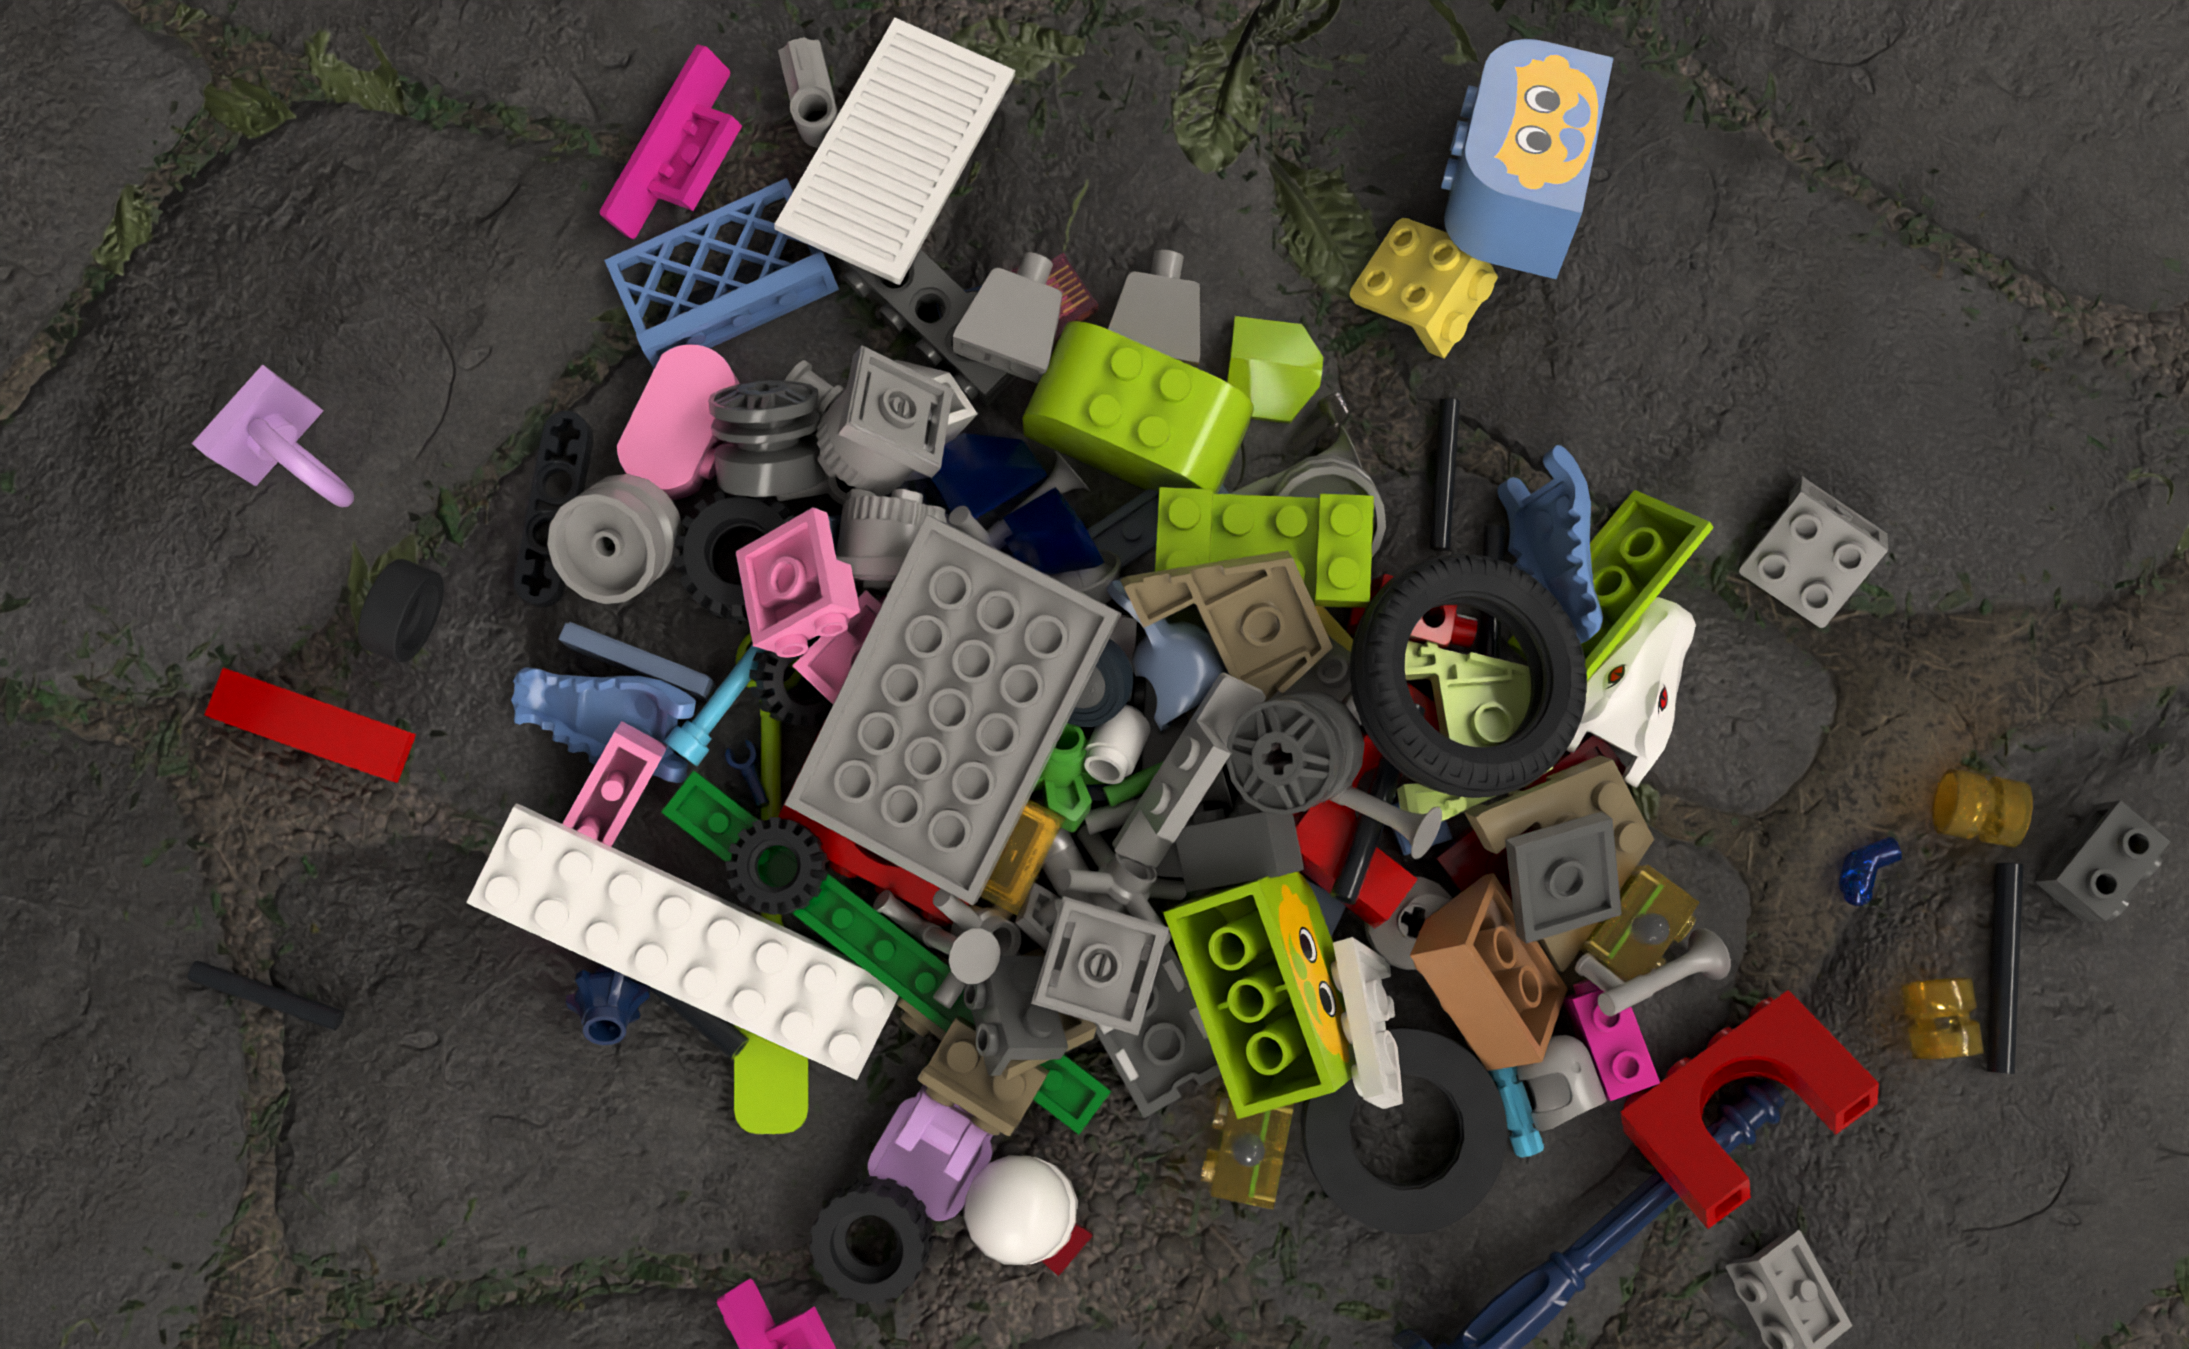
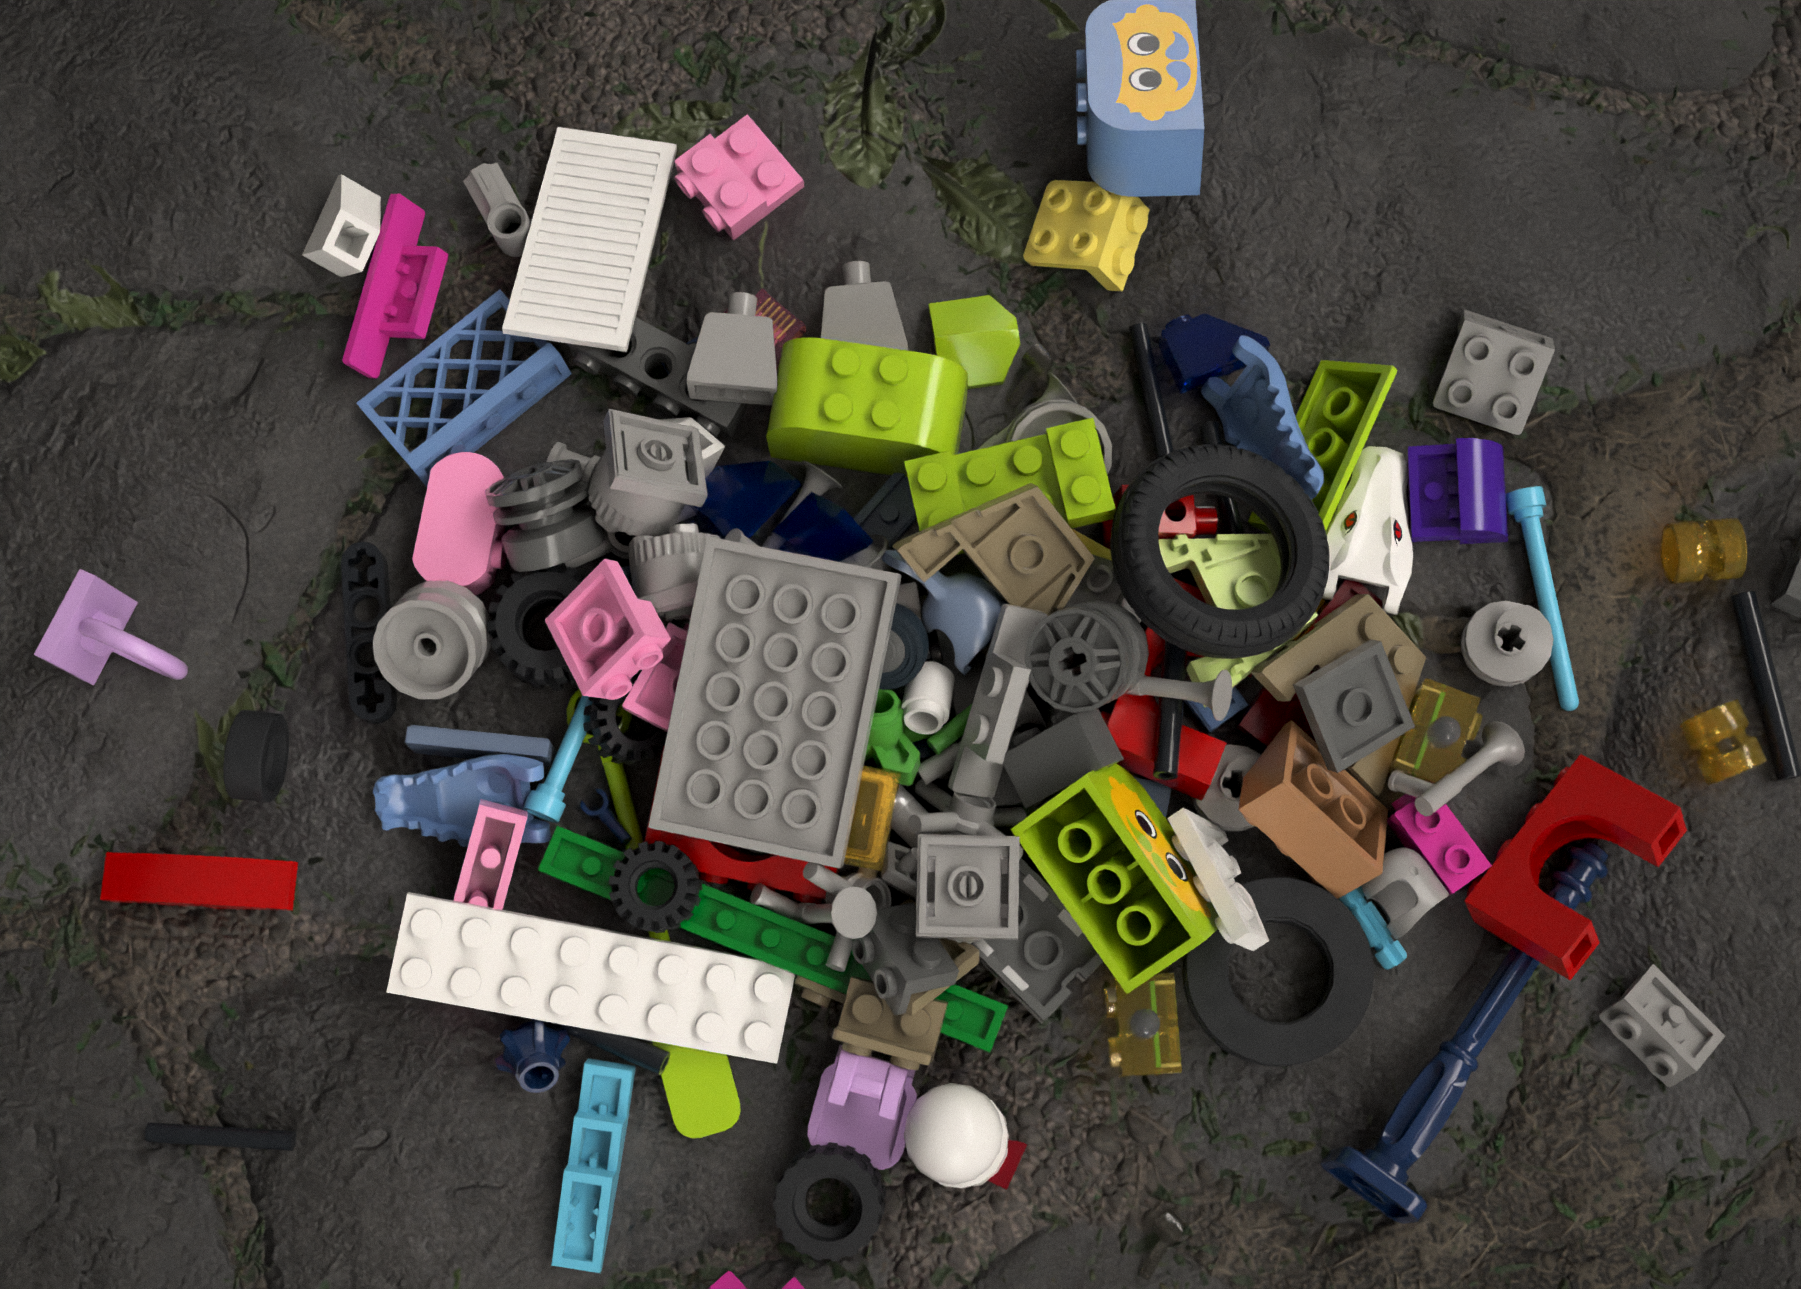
camera: 10 degrees left, 5 degrees down
clear blue arm [1839,836,1902,906] -> none
none -> white slope [302,174,381,277]
none -> medium azure slope [551,1058,636,1273]
none -> bright pink plate [674,114,804,241]
none -> clear blue slope [1158,313,1270,394]
none -> dark purple brick [1408,438,1508,544]
none -> light grey piece [1461,600,1554,687]
none -> medium azure piece [1506,486,1579,711]

